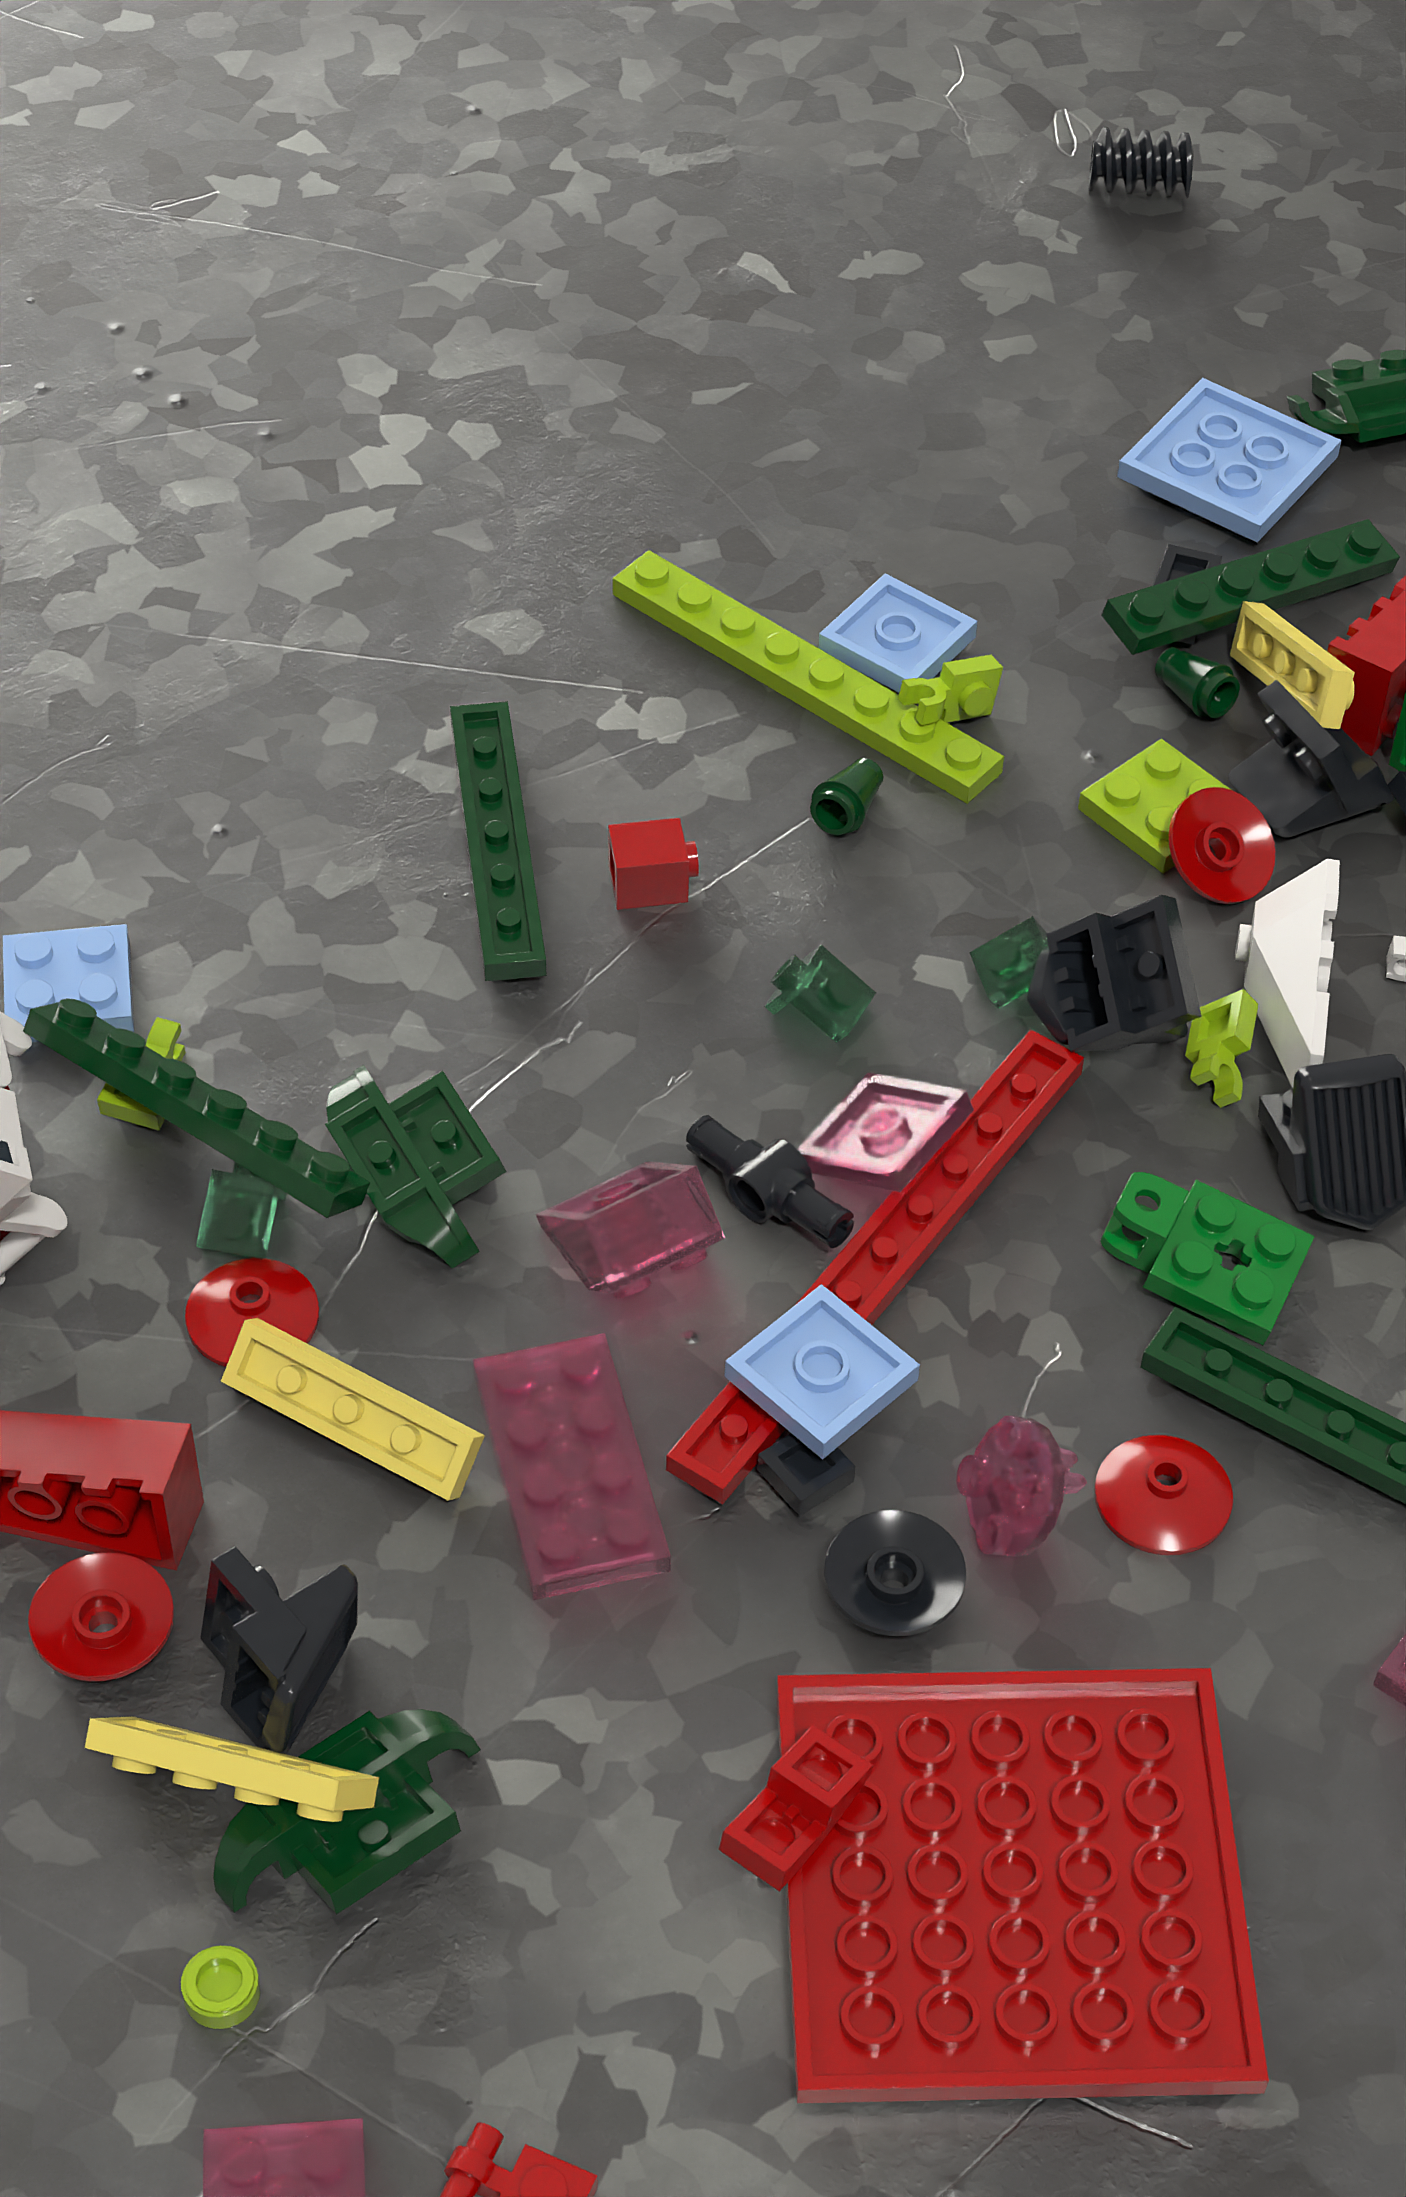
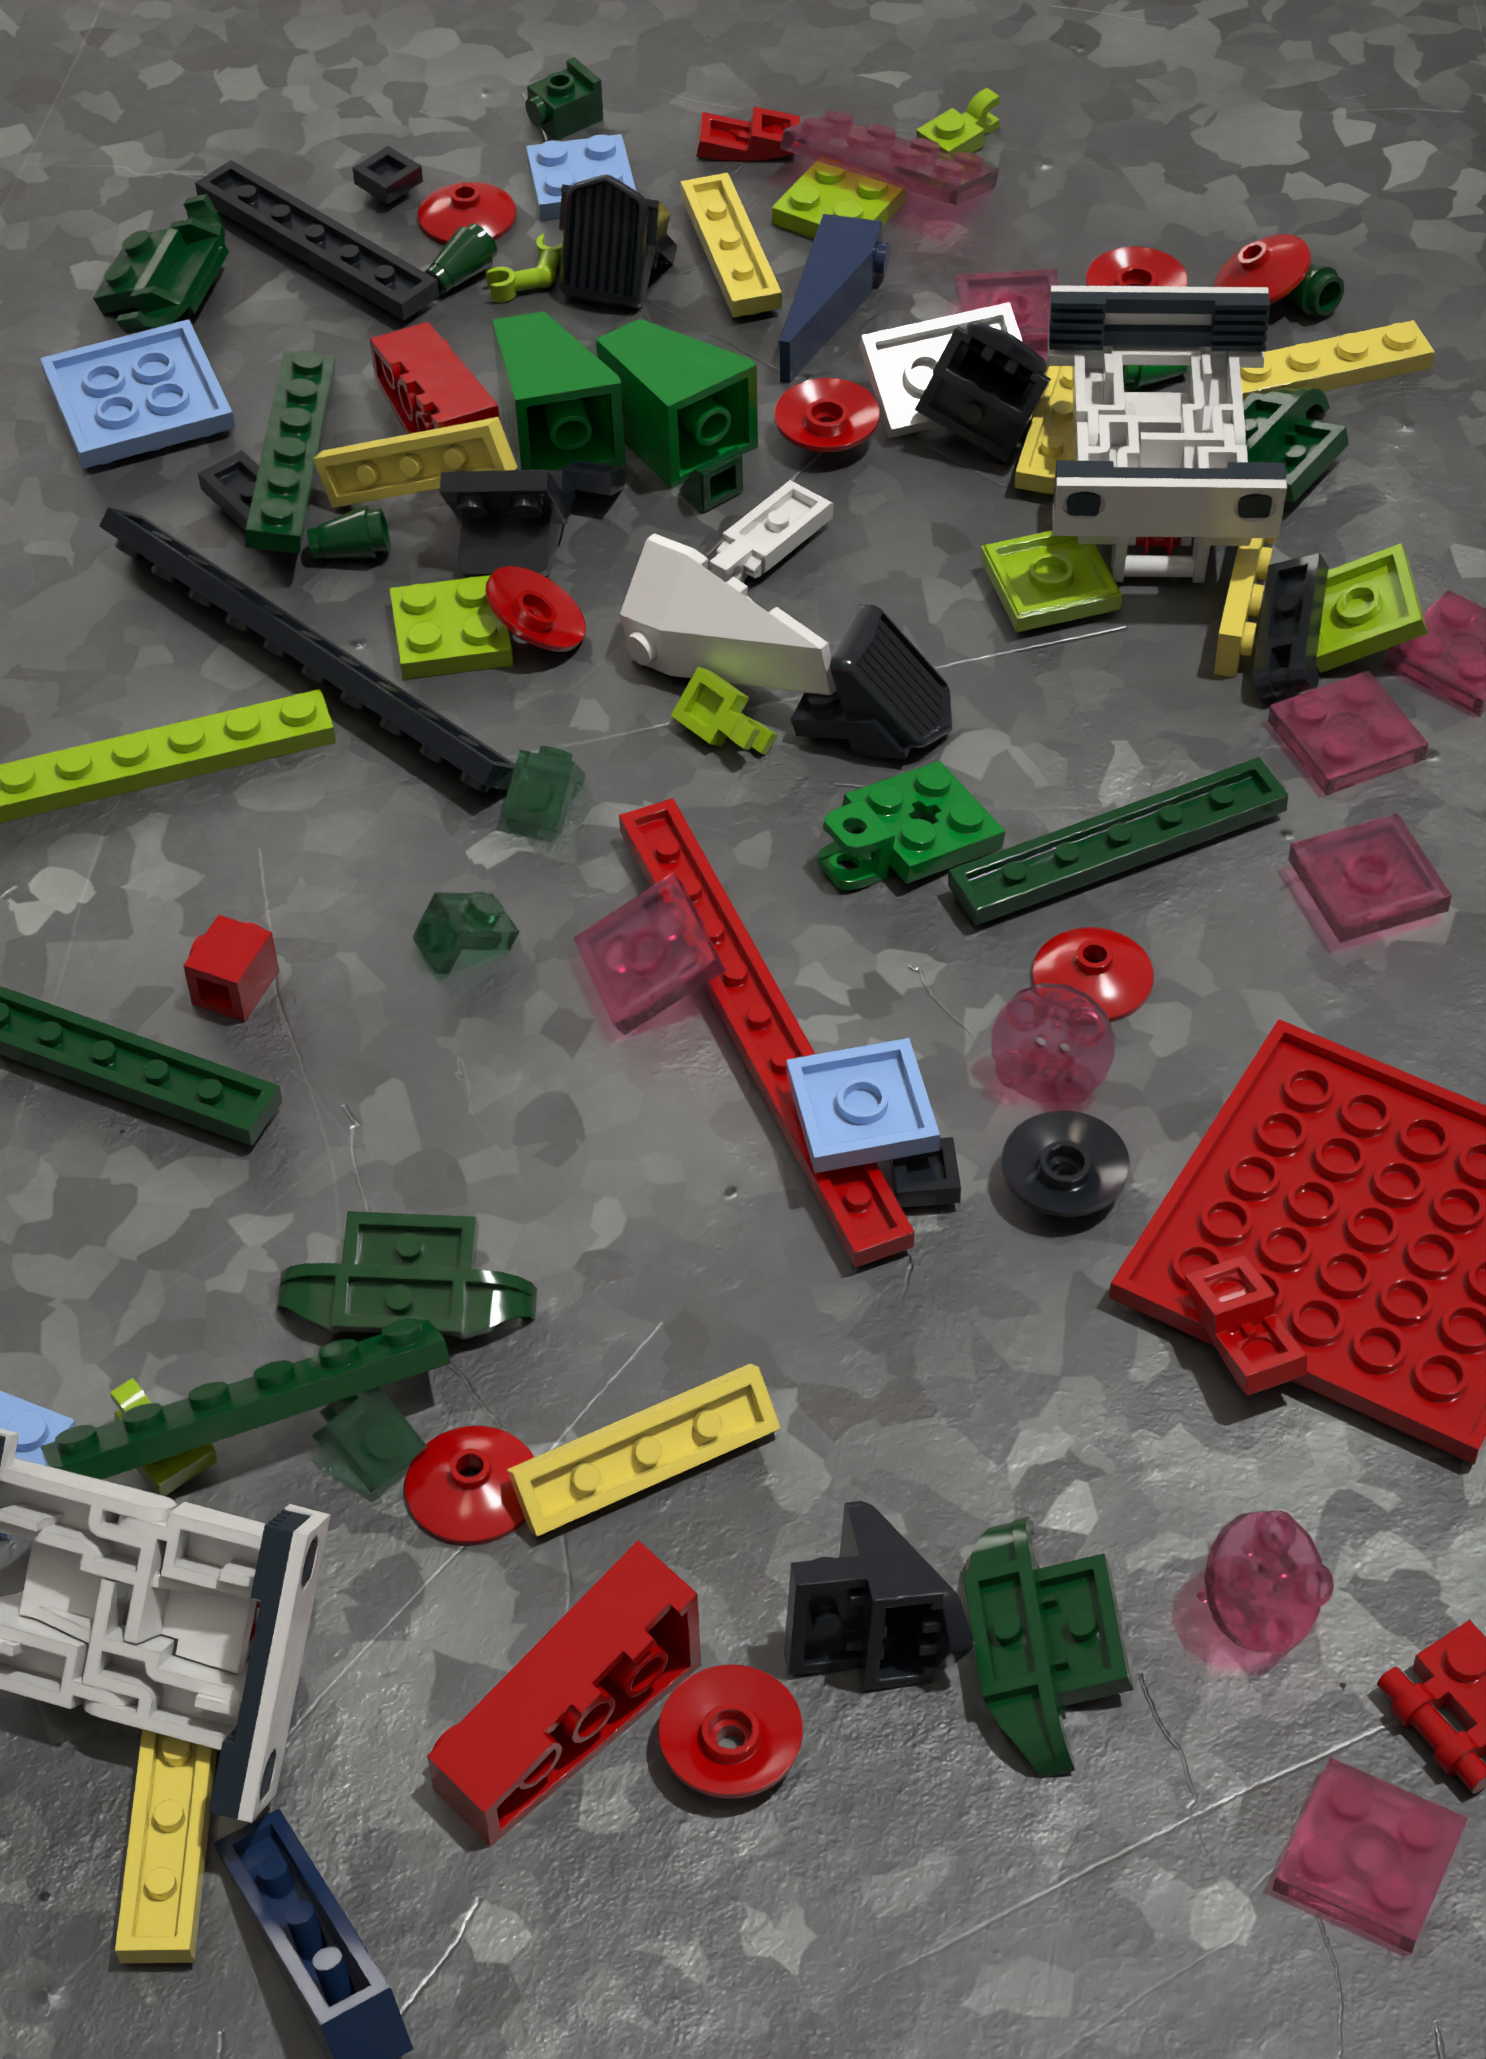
camera: 55 degrees left, 0 degrees up
light yellow plate [85,1716,379,1822] -> none
lime tile [181,1945,260,2029] -> none
clear pink plate [473,1333,671,1600] -> none
clear pink slope [536,1161,725,1298] -> none
black pin [686,1115,854,1249] -> none
dark green cone [810,758,884,835] -> none
light blue plate [818,573,977,693] -> none
lime plate [898,654,1003,725] -> none
black piece [1027,895,1202,1053] -> none
none -> black plate [99,507,525,793]
none -> clear pink plate [1196,1510,1334,1653]

